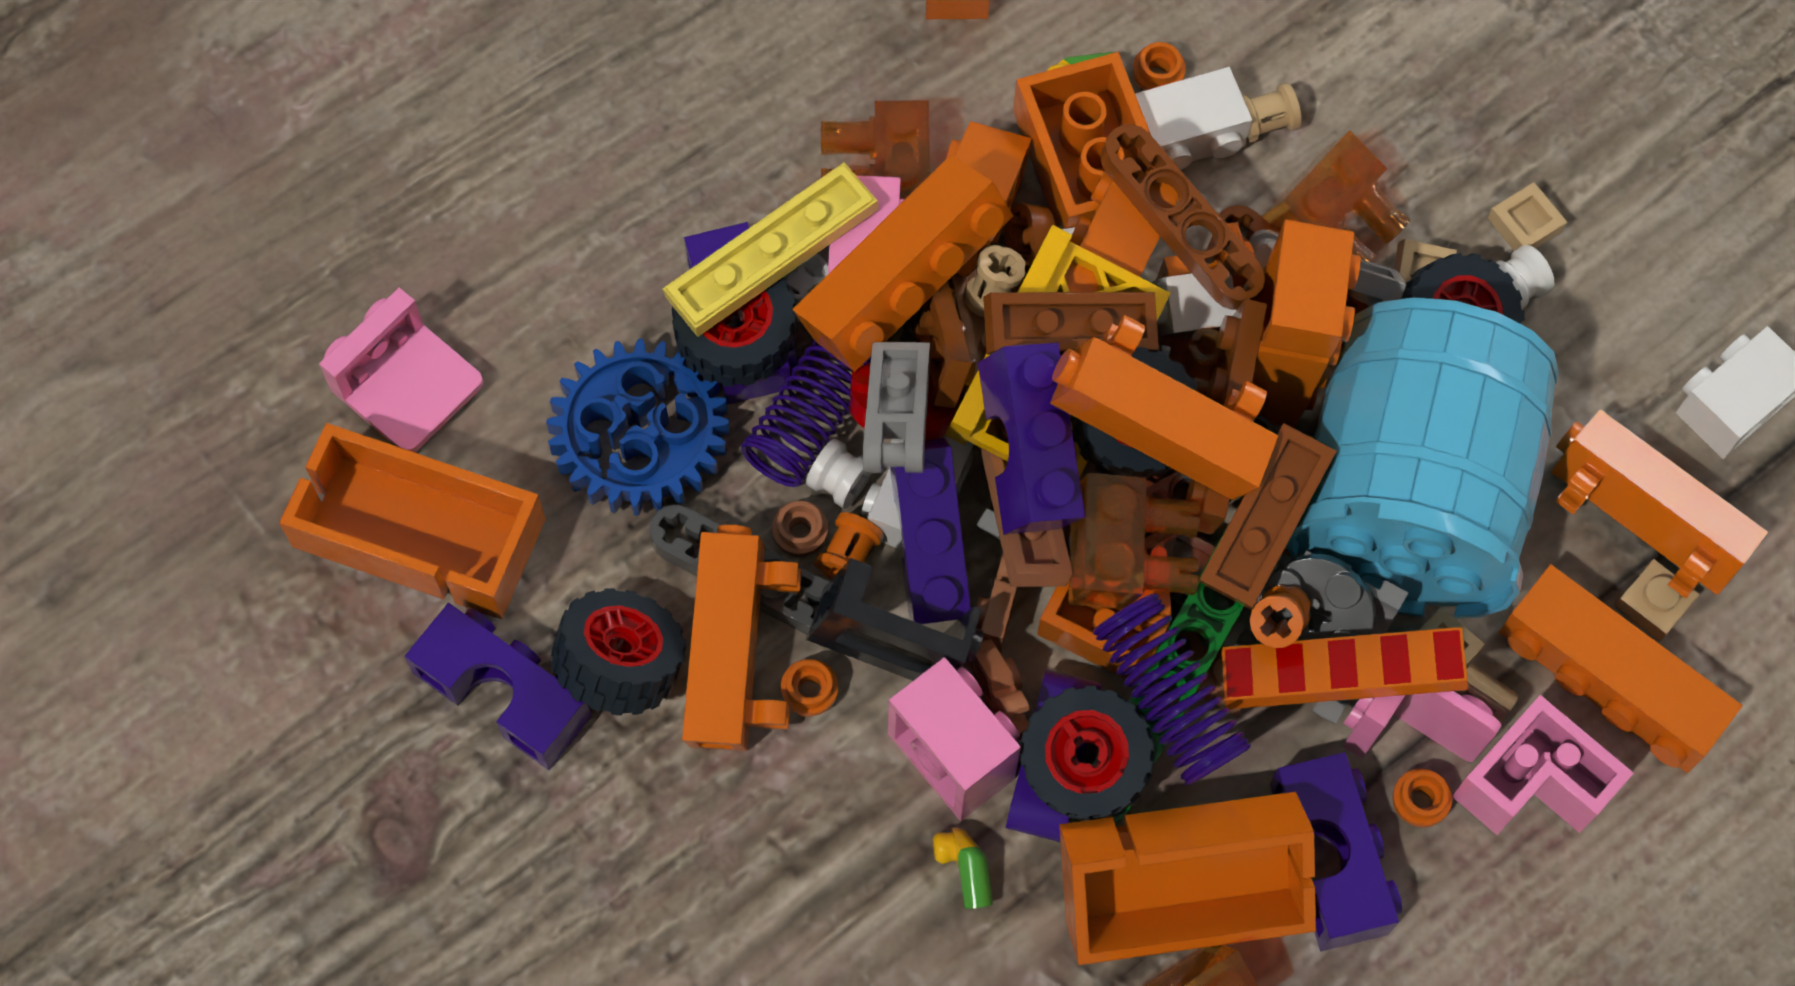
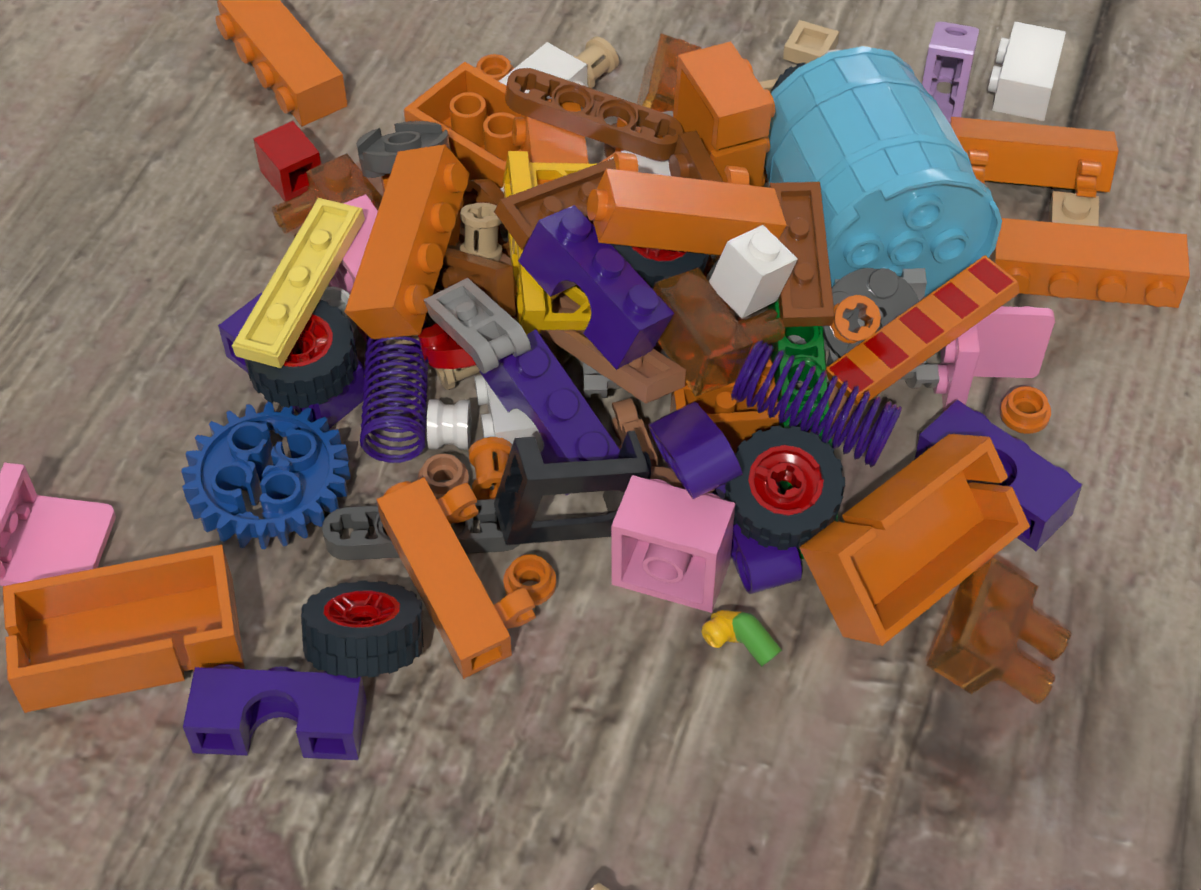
camera: 30 degrees left, 15 degrees down
bright pink brick [1452,695,1634,835] -> none
none -> red brick [253,121,325,202]
none -> dark grey plate [356,121,451,178]
none -> dark purple beam [648,401,742,499]
none -> white brick [708,225,798,318]
none -> lavender torso [922,21,979,124]

